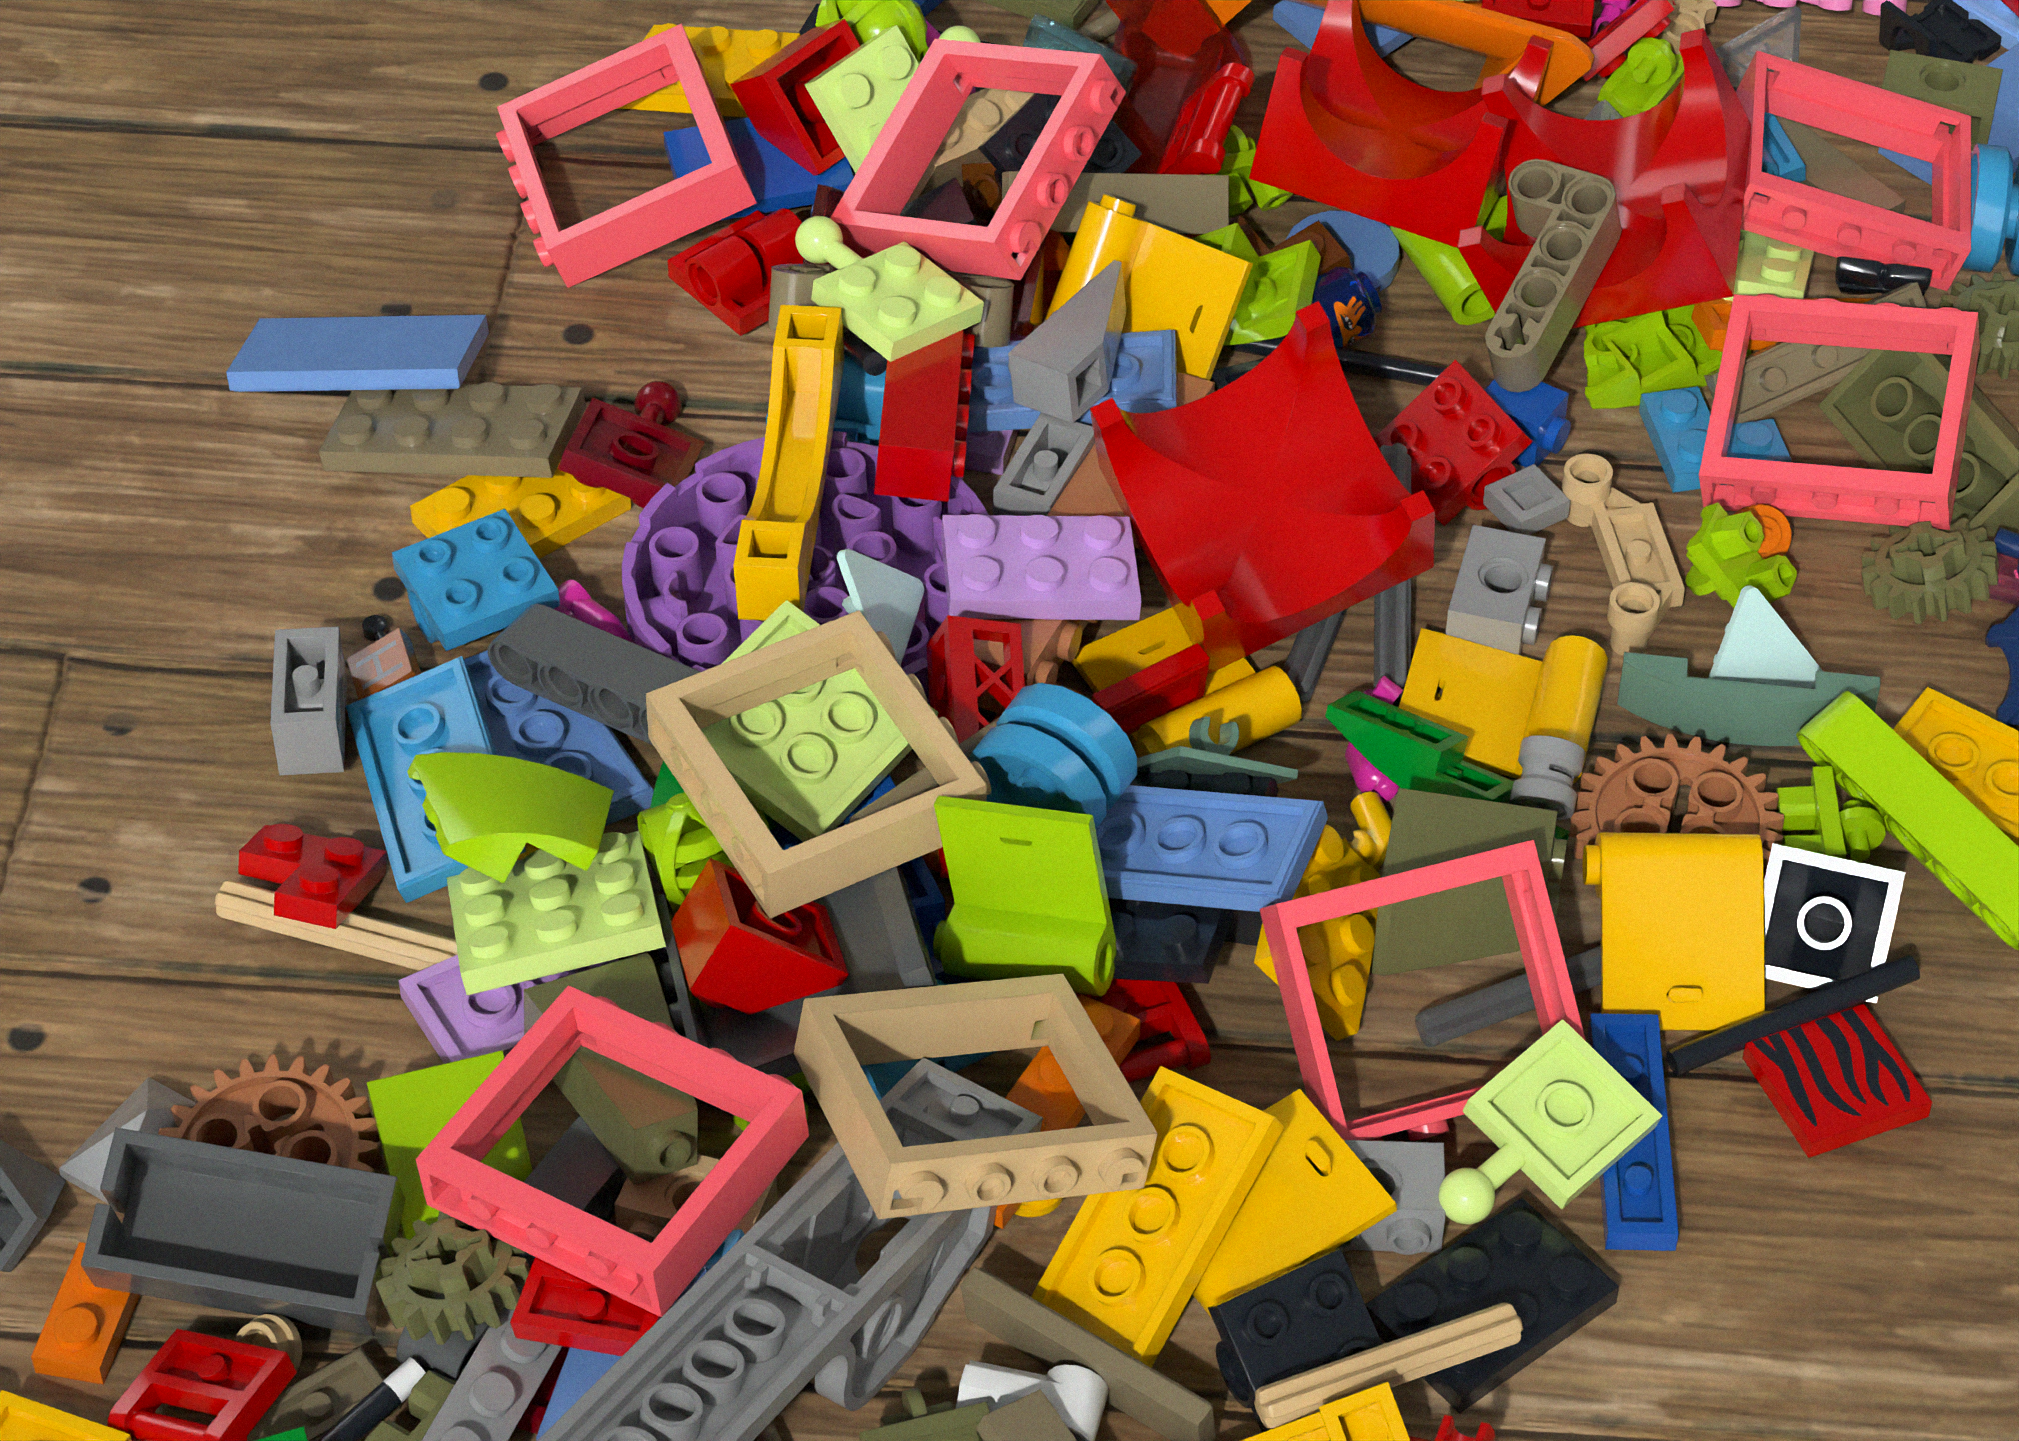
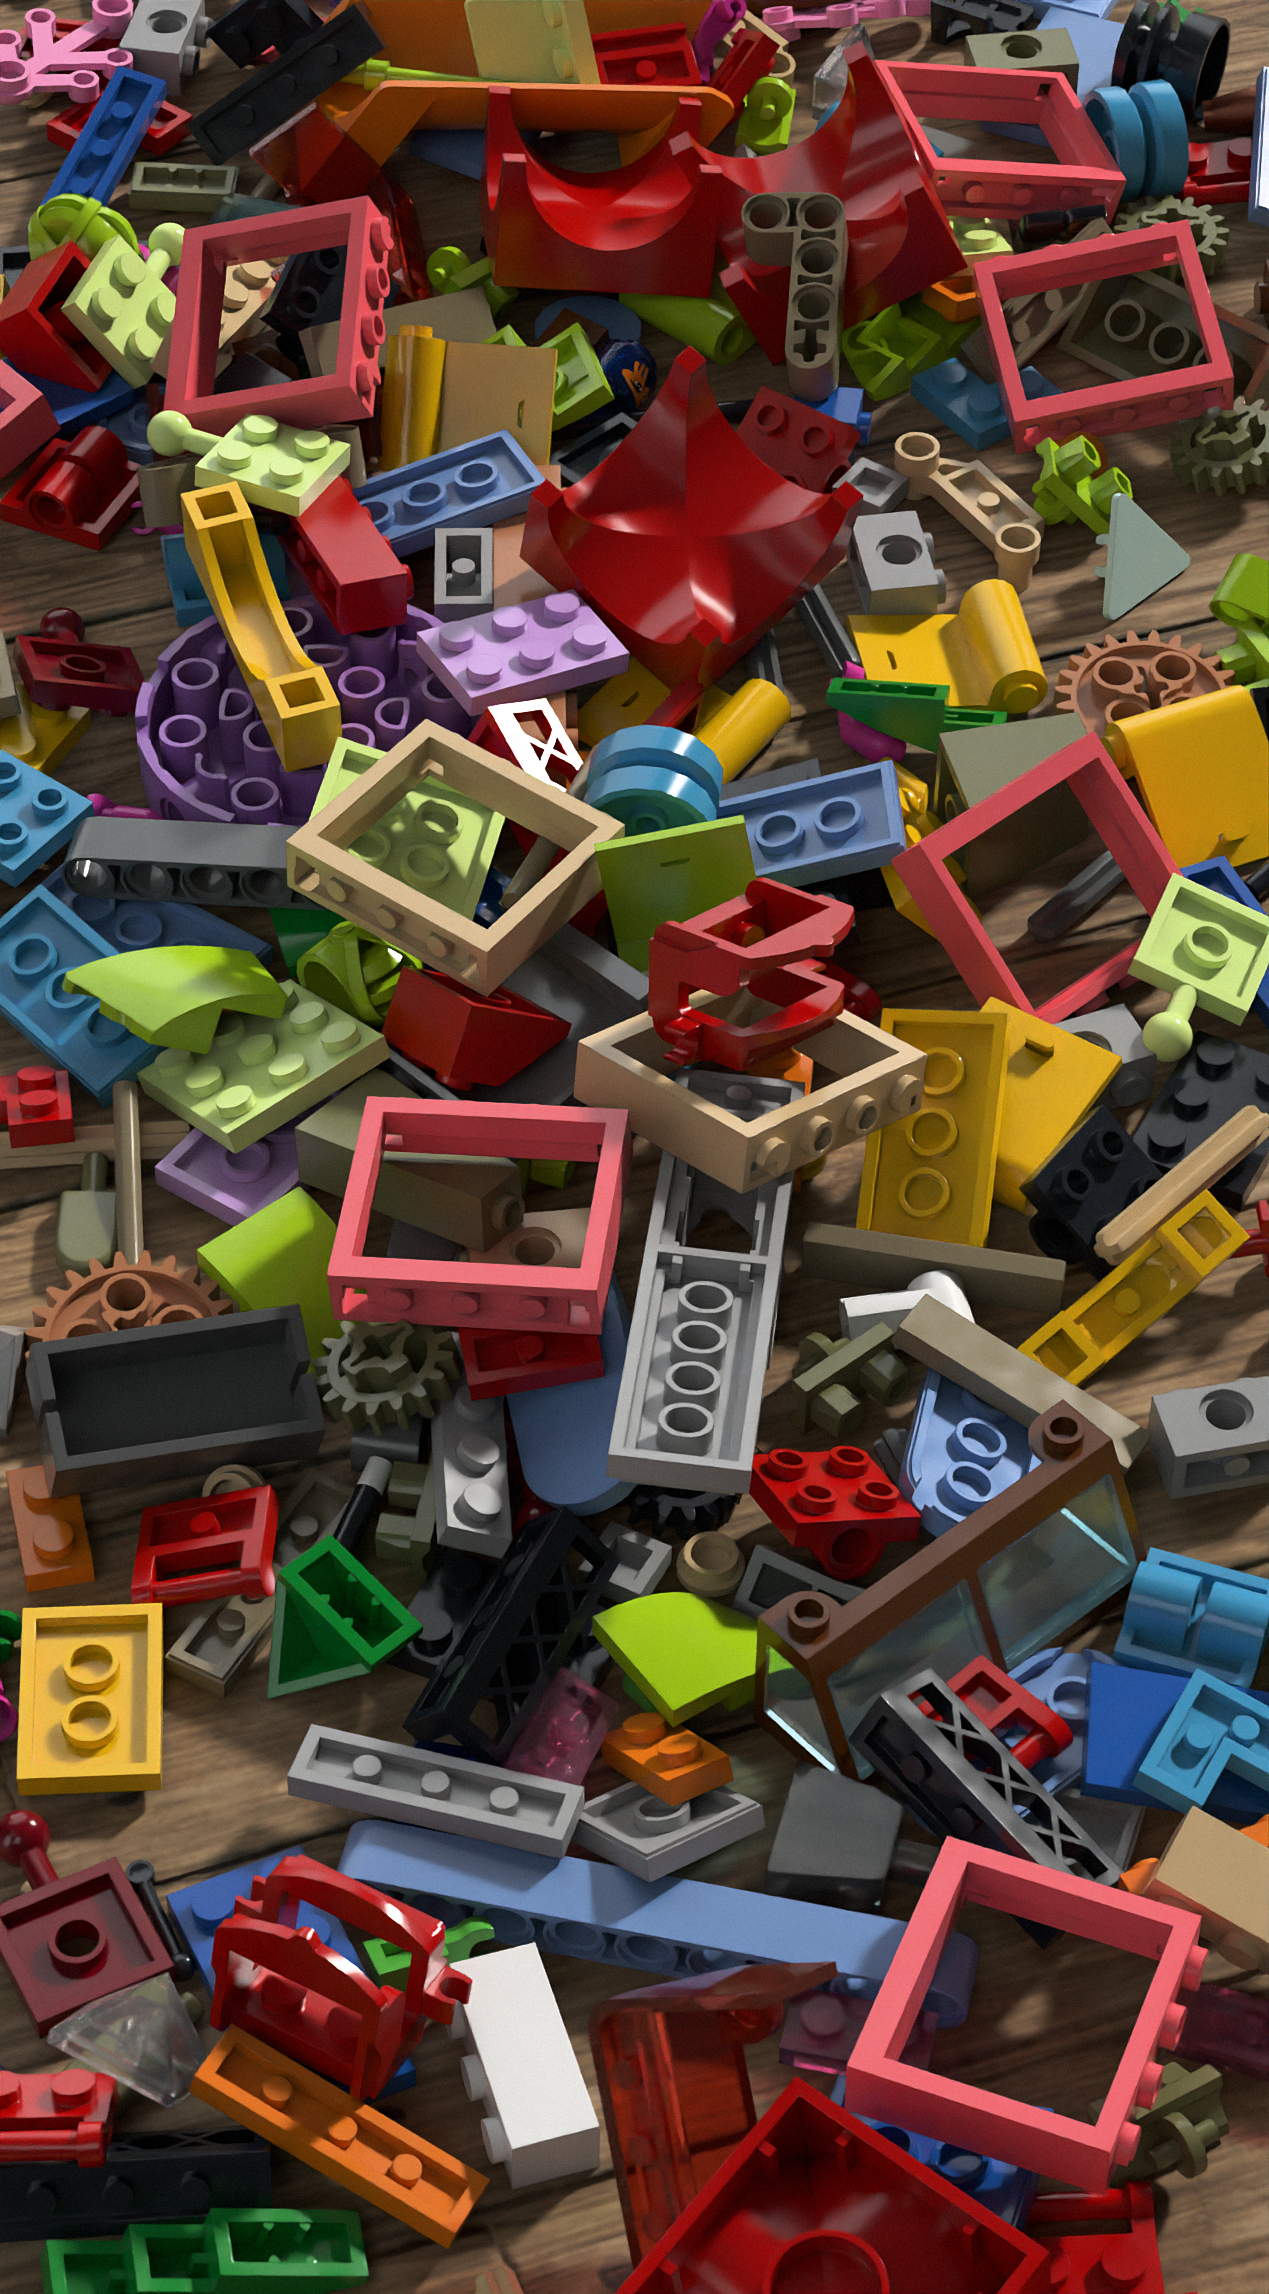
camera: 25 degrees left, 0 degrees up
light aqua piece [837,548,924,666] -> none
light grey slope [1008,260,1127,423] -> none
sand green piece [1137,716,1298,784] -> none
red plate [1156,63,1255,175] -> none
light grey wheel [1509,735,1585,820] -> none
sand green slope [1617,652,1880,746] -> none
none -> olive piece [55,1152,118,1278]
none -> dark tan bar [112,1080,144,1311]
none -> red animal [648,877,854,1071]

